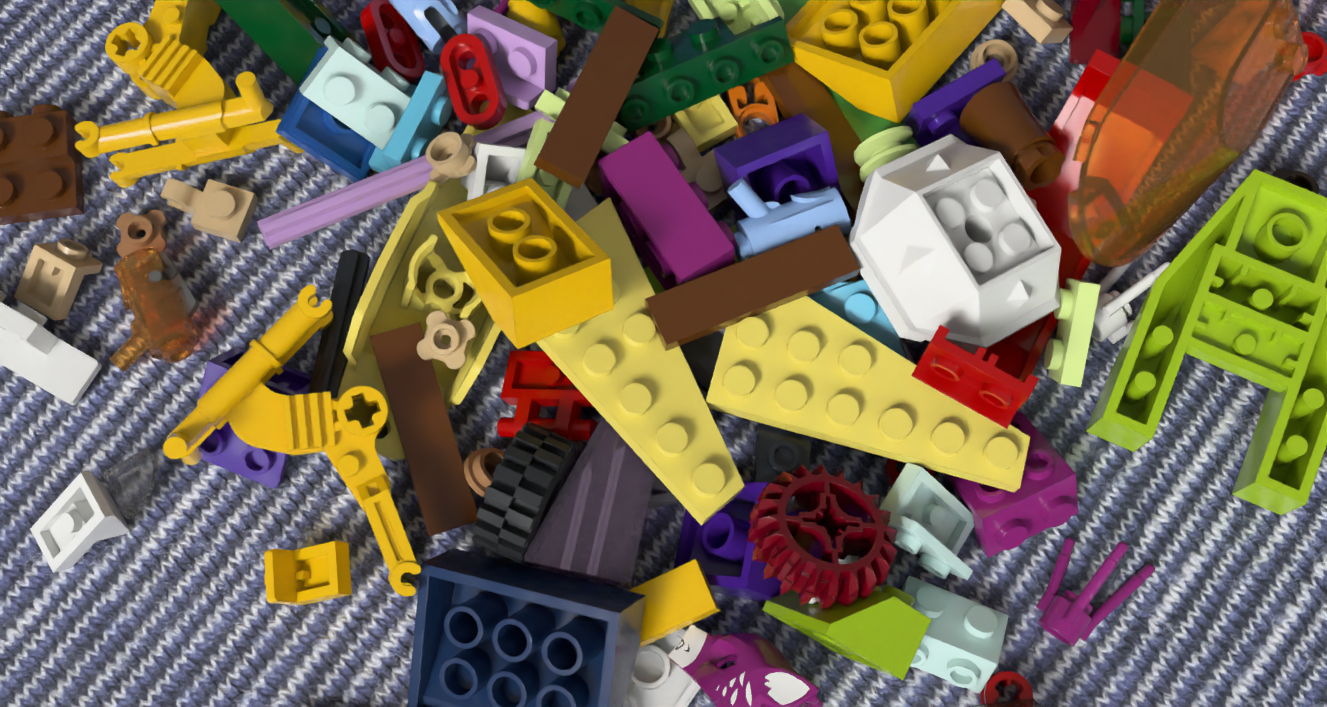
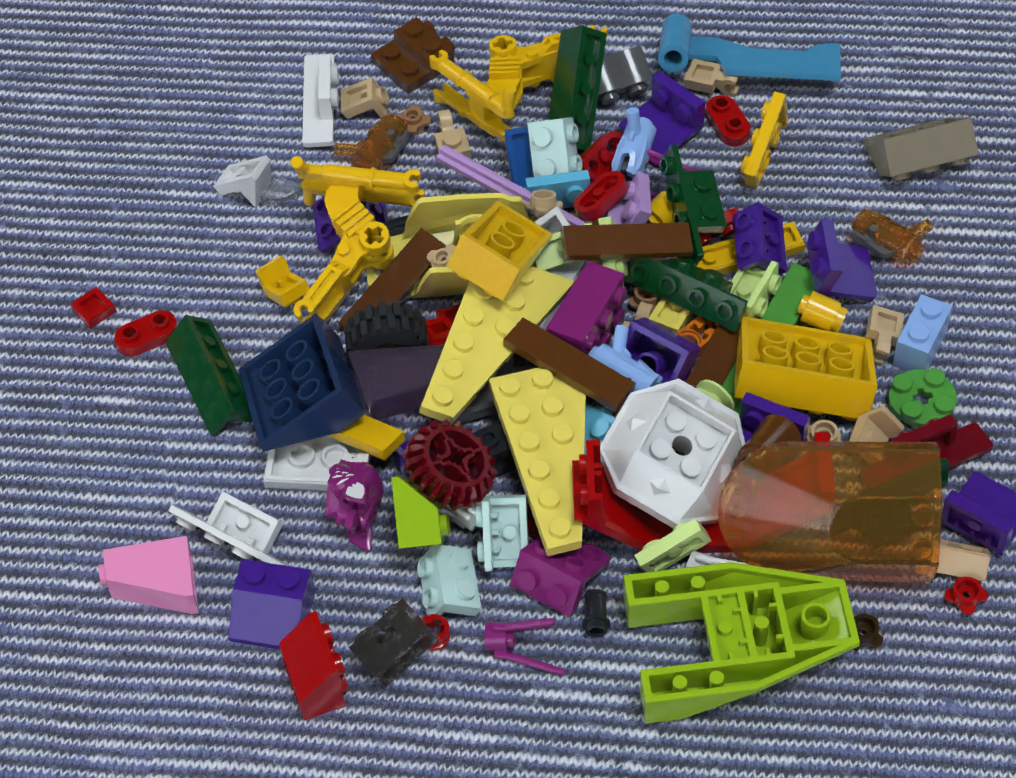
camera: 60 degrees right, 20 degrees down
none -> black pin [582,589,611,637]

